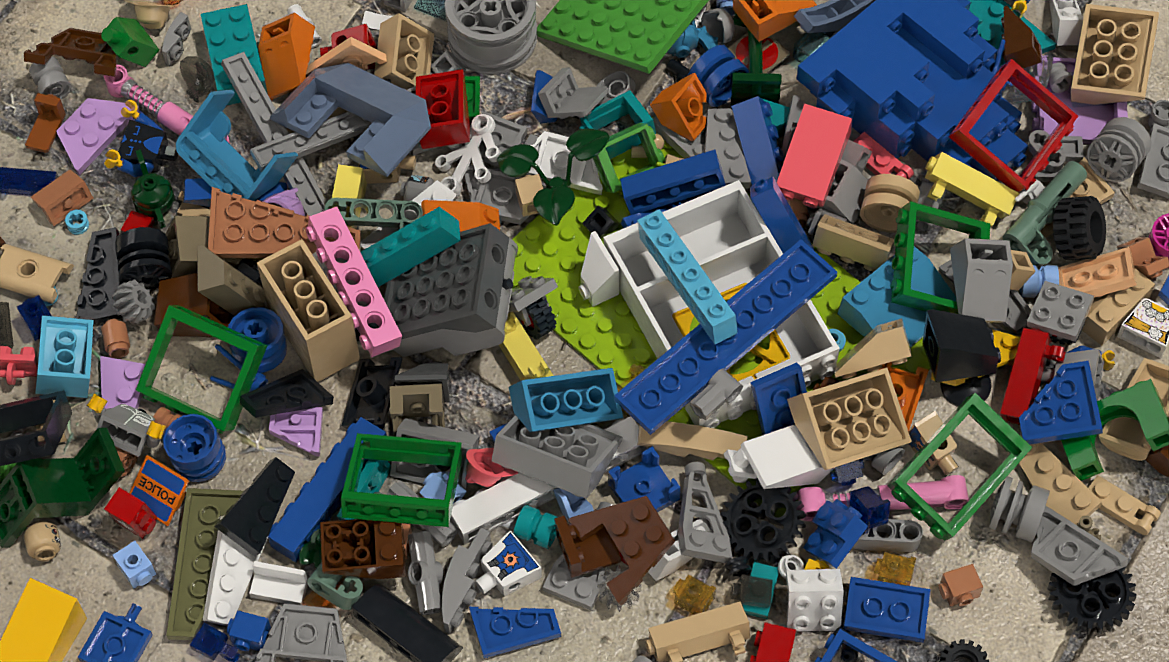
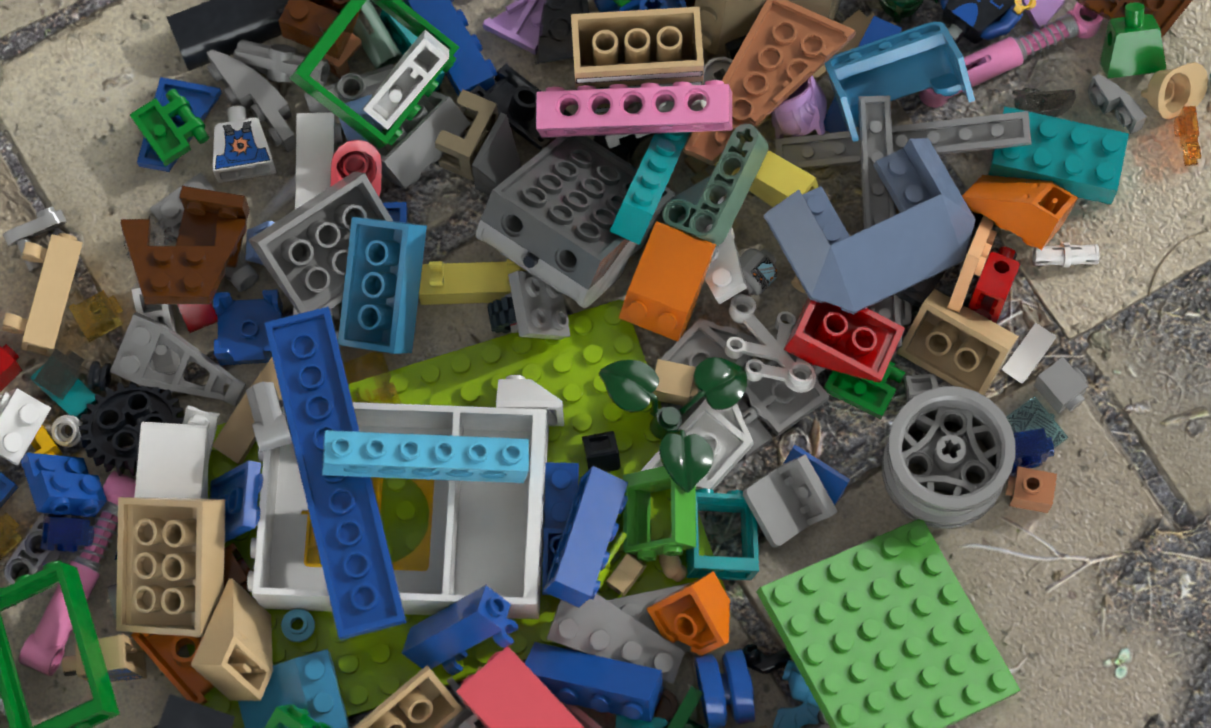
camera: 120 degrees right, 10 degrees up
teal wheel [513,505,557,549] -> none
light grey hat [596,71,636,106] -> none
none -> green plate [129,89,210,167]
none -> white slope [363,30,449,130]

